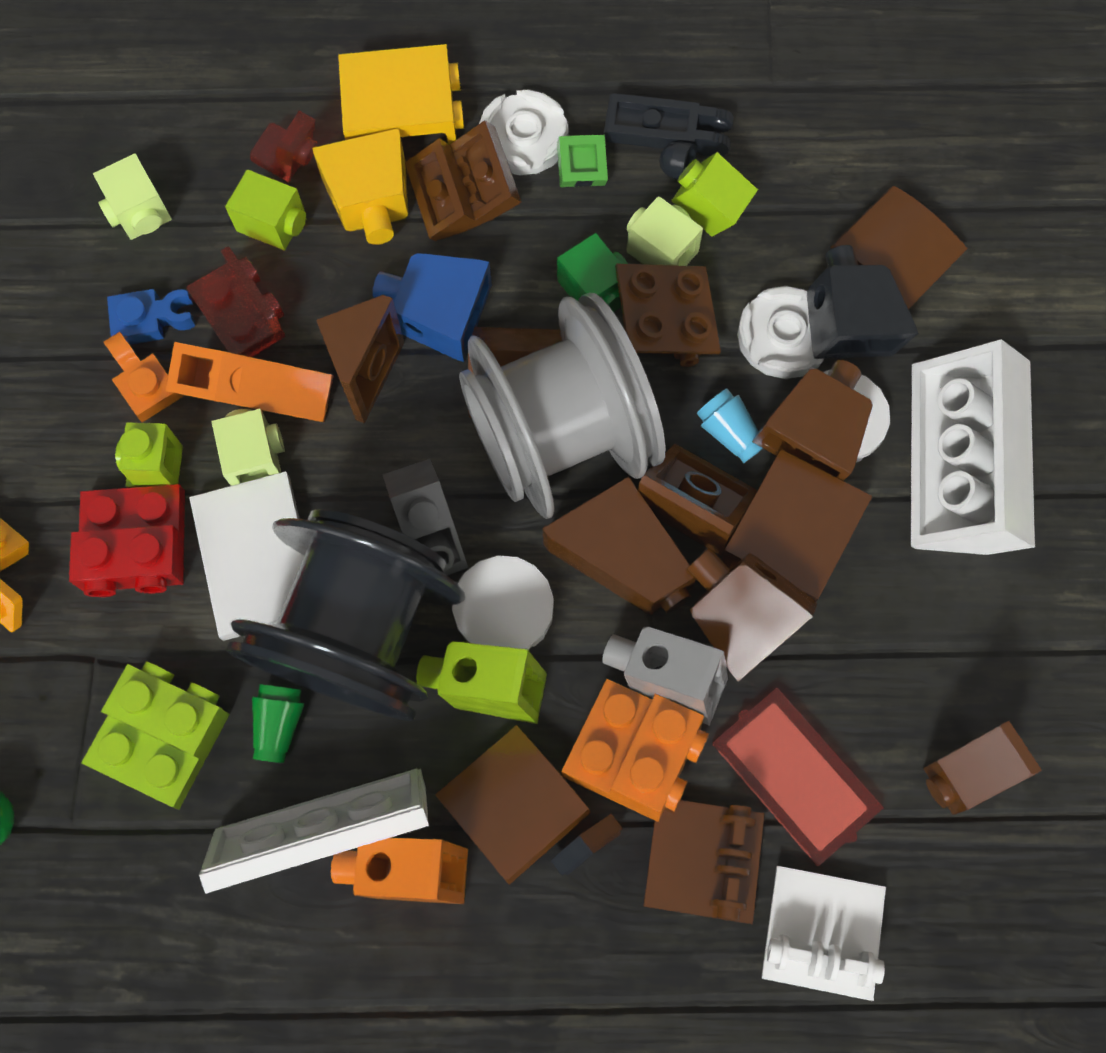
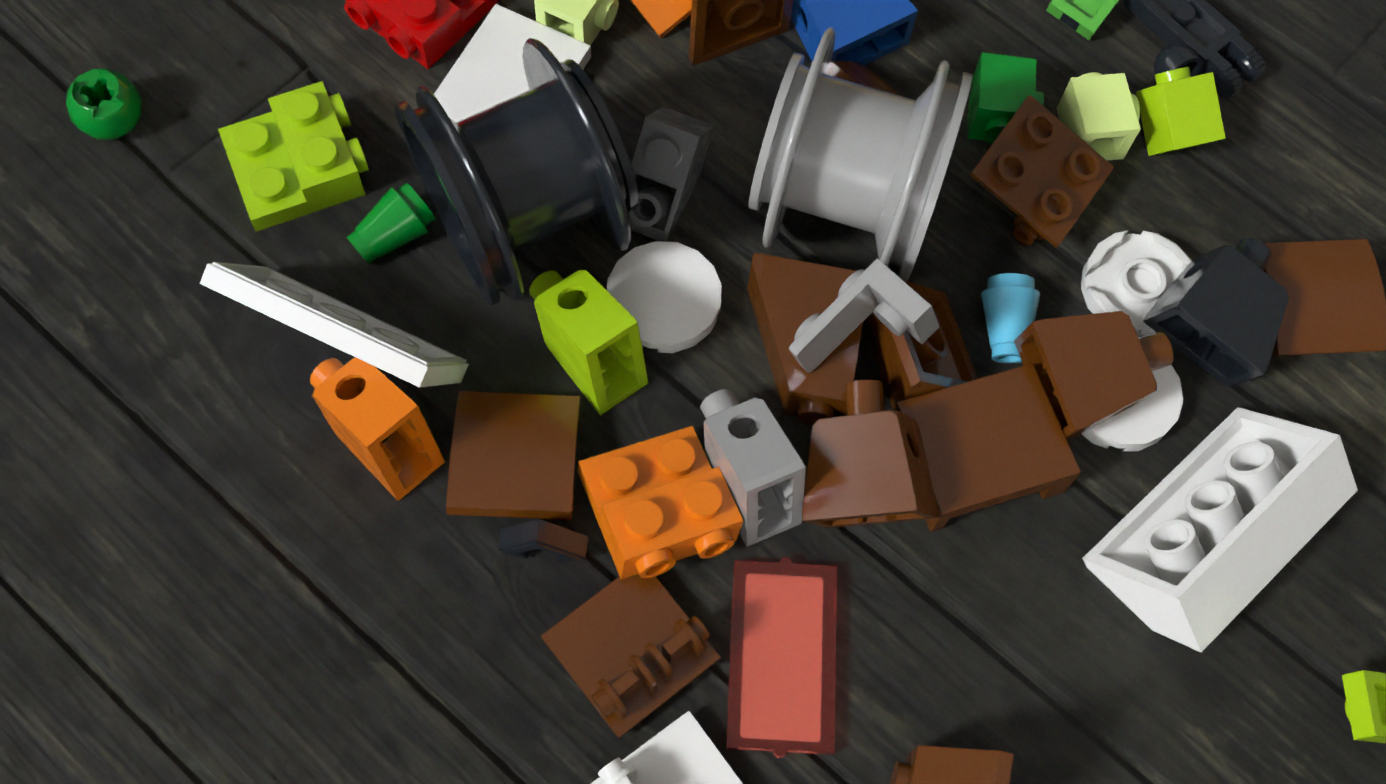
camera: 35 degrees right, 5 degrees down
none -> light grey bracket [789,259,939,373]

